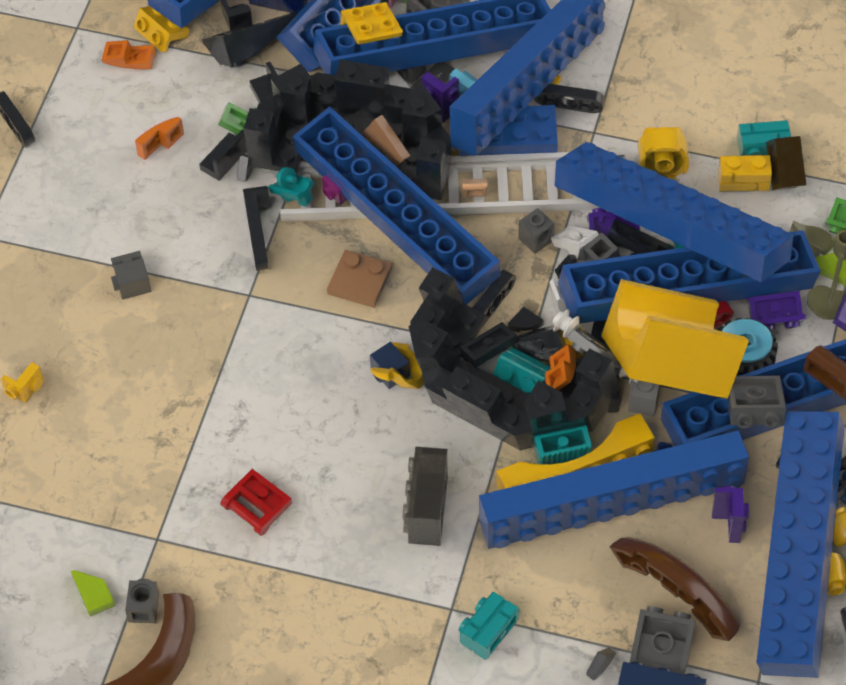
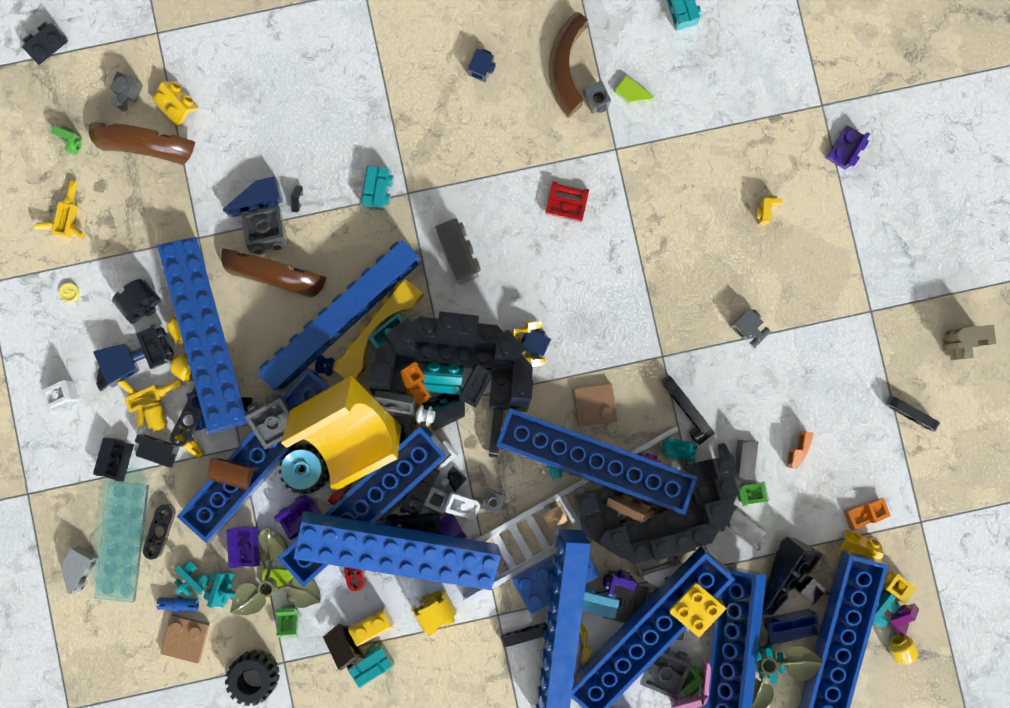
camera: 145 degrees right, 30 degrees up
black tile [508,307,544,332] -> none
dark purple bracket [712,486,749,543] -> none

